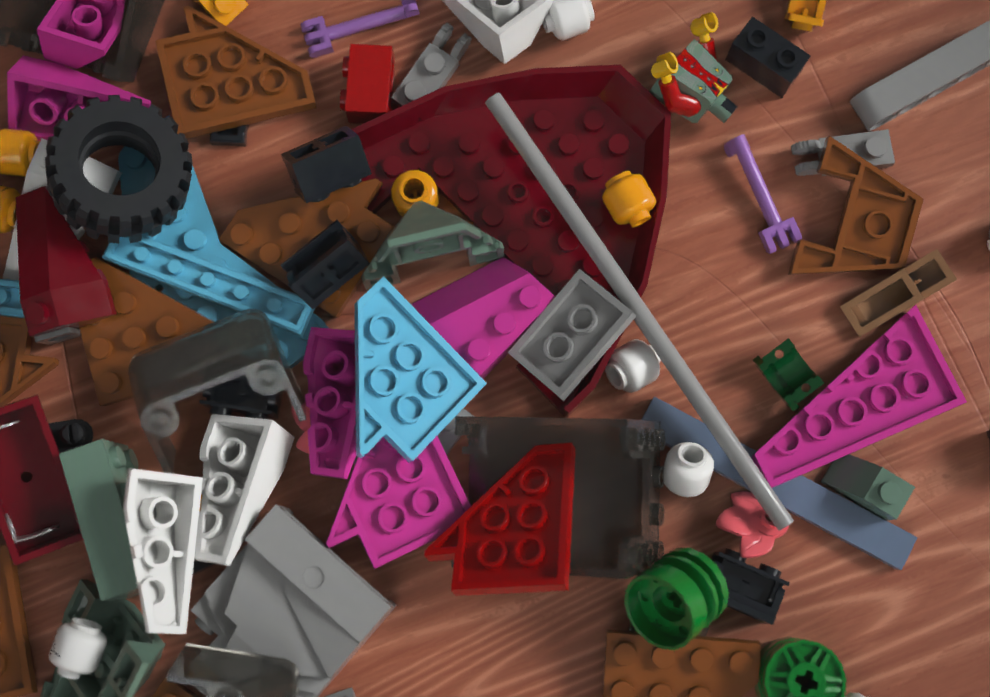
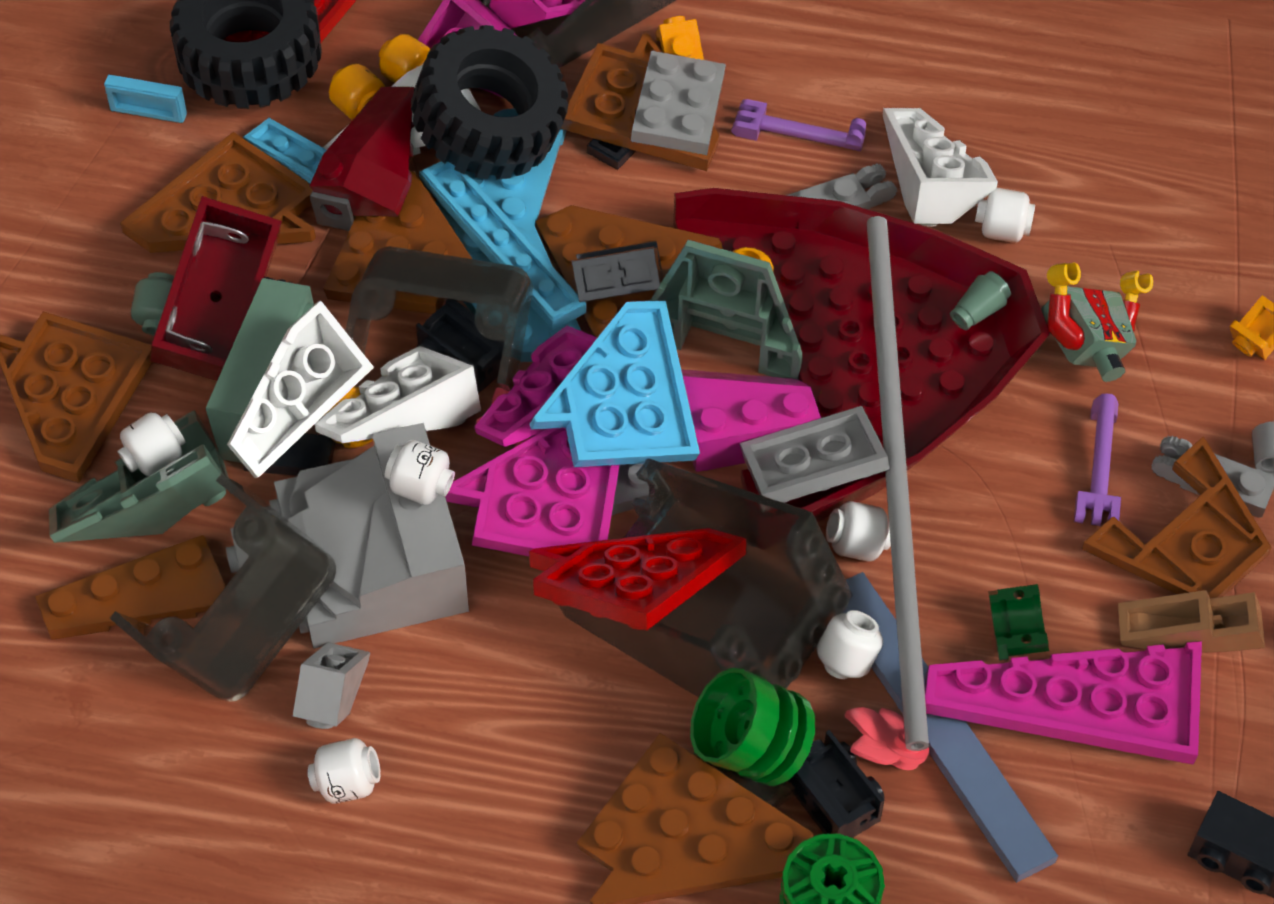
camera: 30 degrees right, 25 degrees down
black hinge [281,126,372,203] -> none
red brick [340,44,395,124] -> none
light orange head [602,171,656,228] -> none
black hinge [725,16,811,98] -> none
sand green slope [820,454,915,521] -> none
none -> white head [385,440,455,505]
none -> light grey plate [631,51,726,155]
none -> sand green cone [950,271,1011,330]

